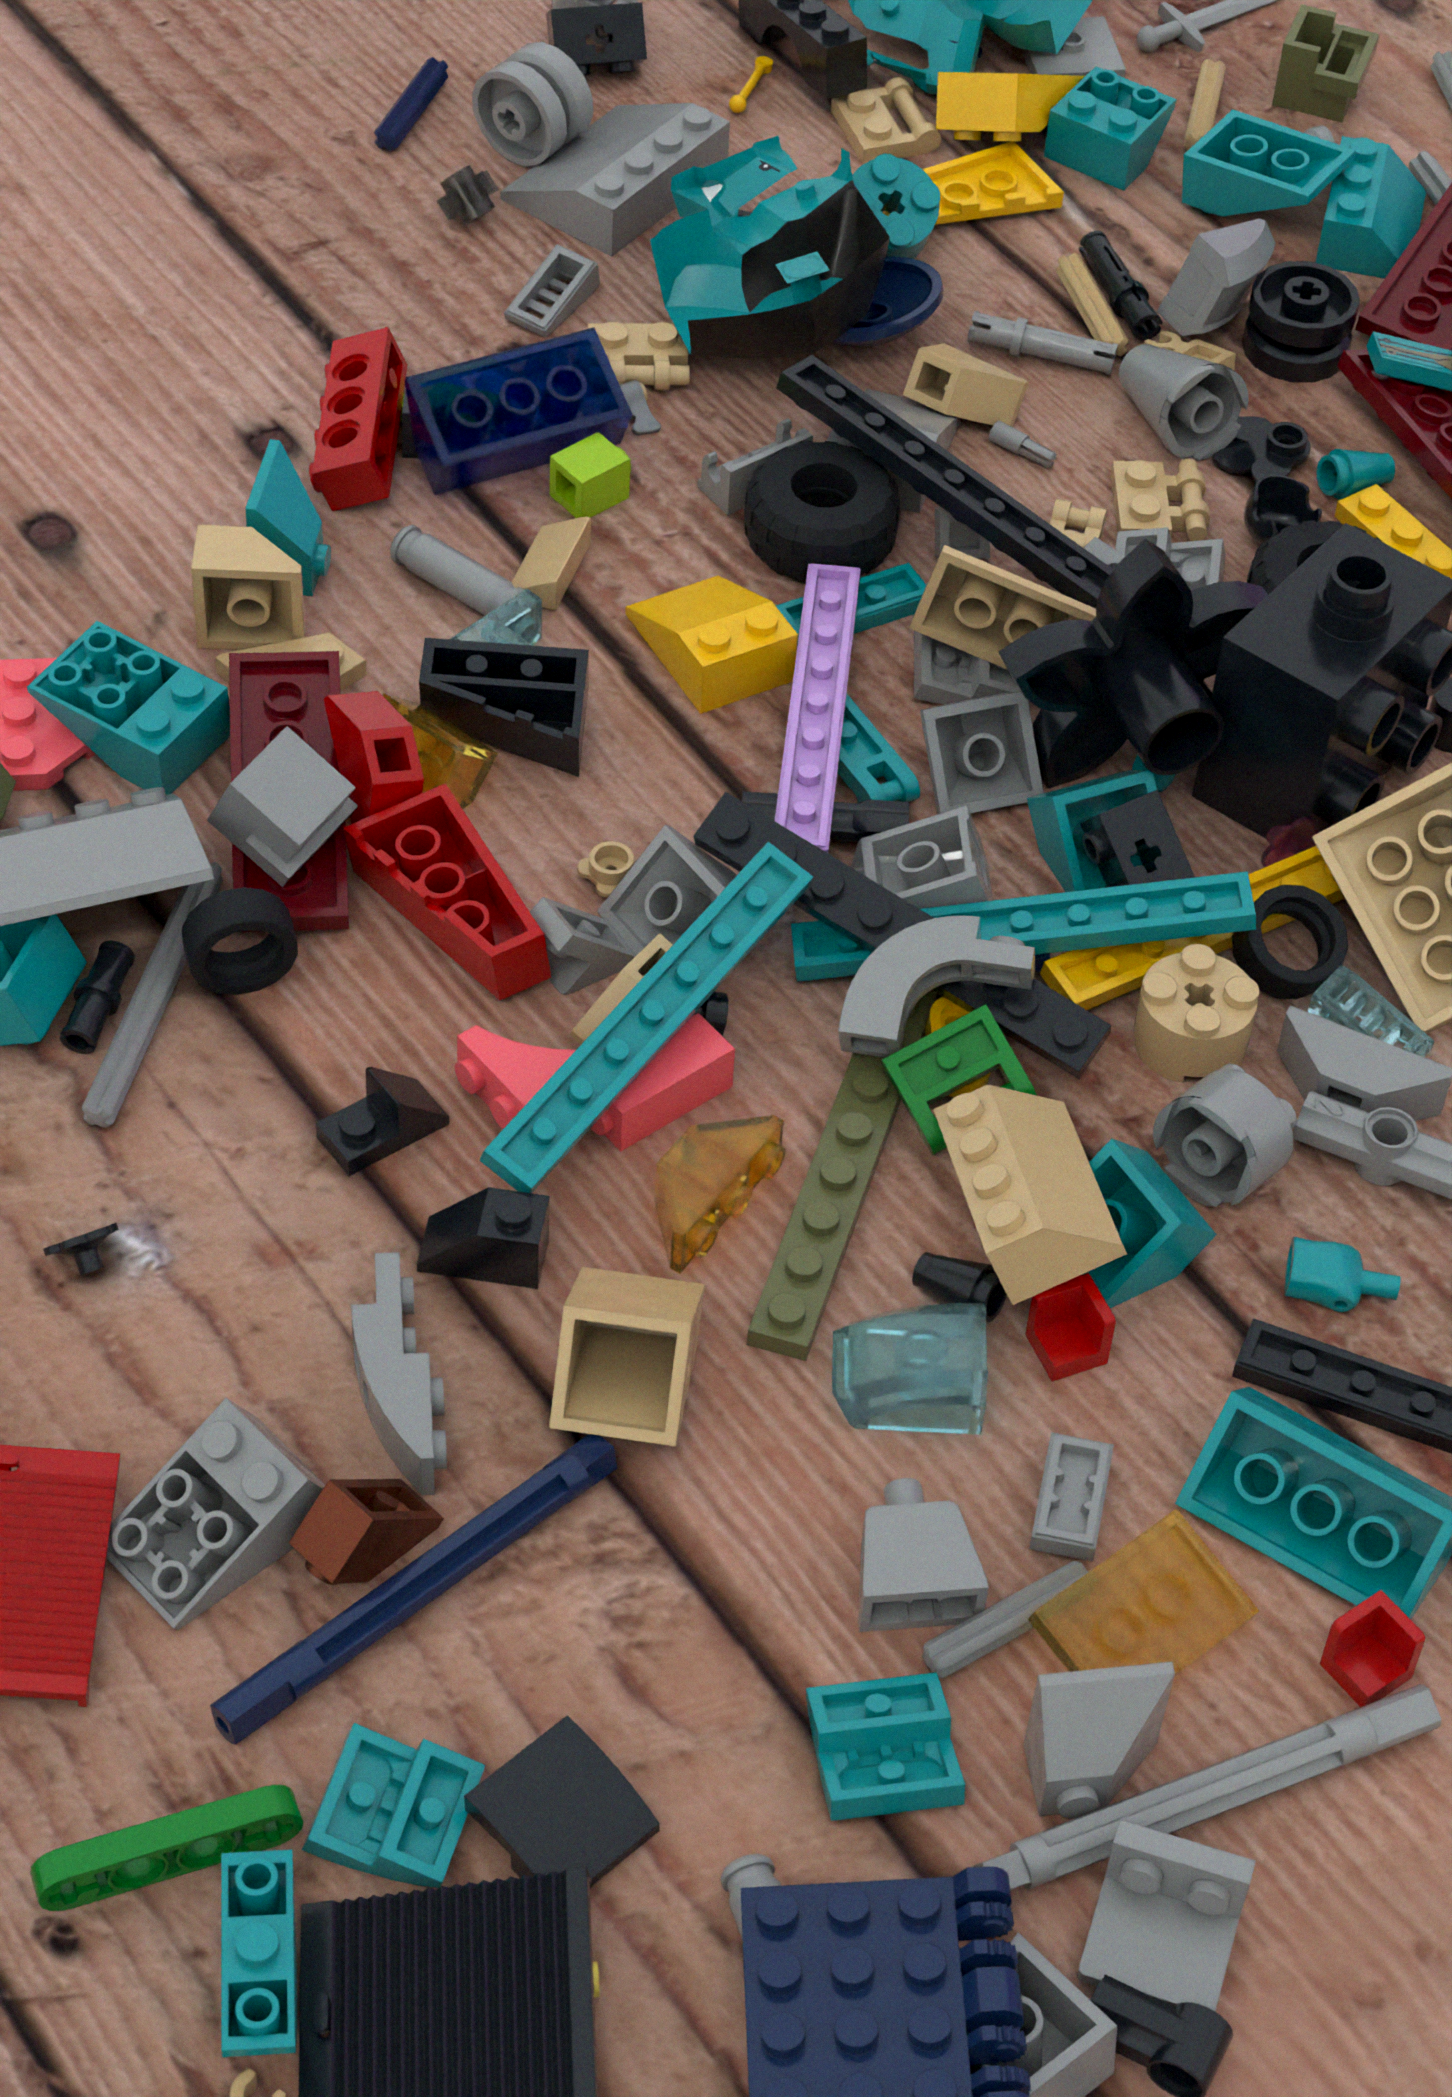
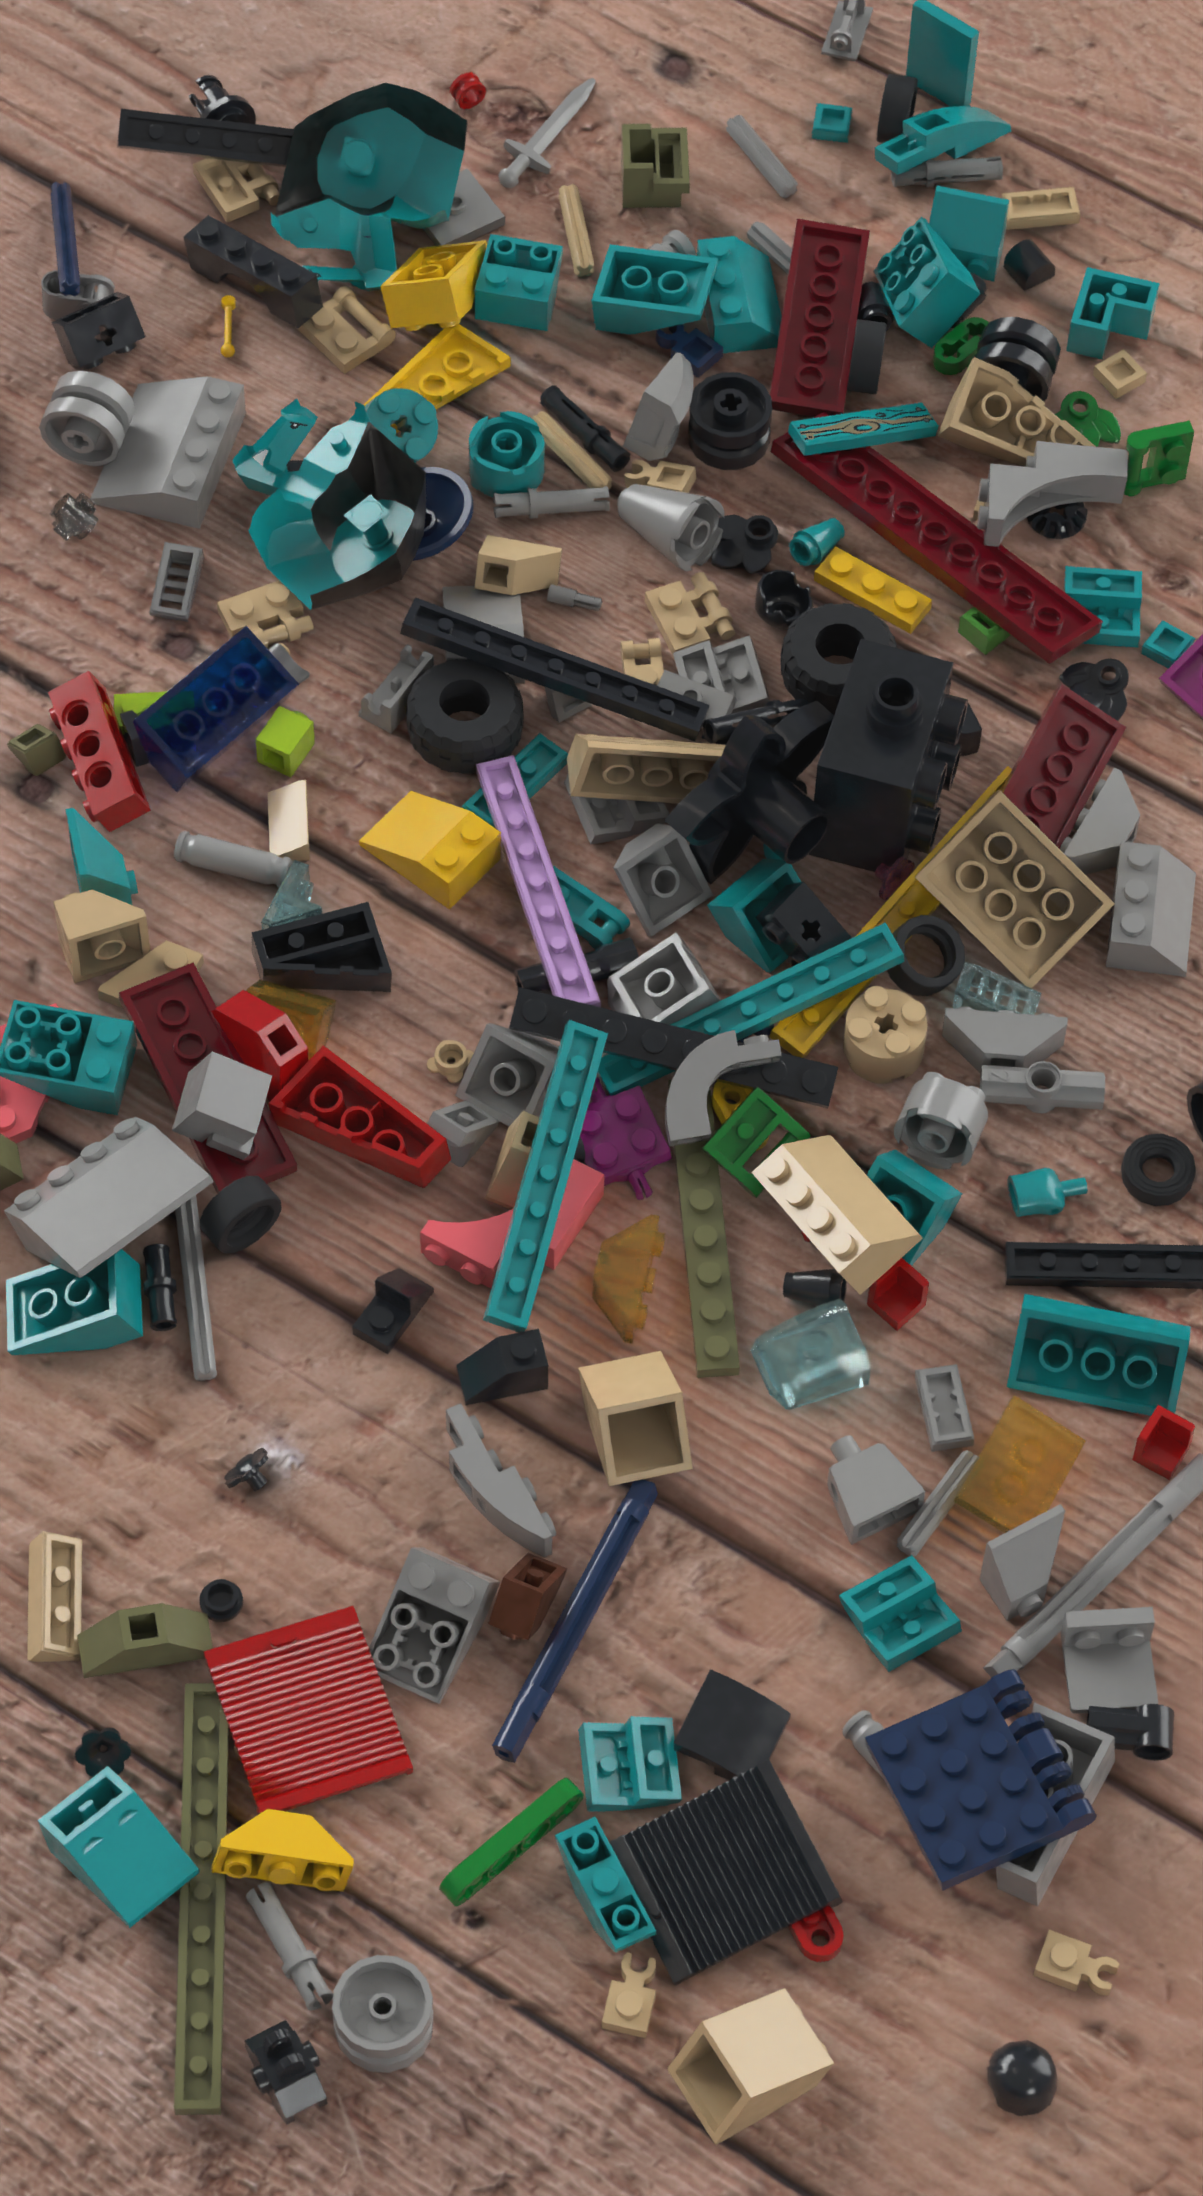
camera: 20 degrees left, 10 degrees up
none -> olive slope [7,724,66,776]
none -> teal brick [469,411,545,498]
none -> magenta plate [580,1077,672,1200]
none -> dark blue plate [656,324,724,378]

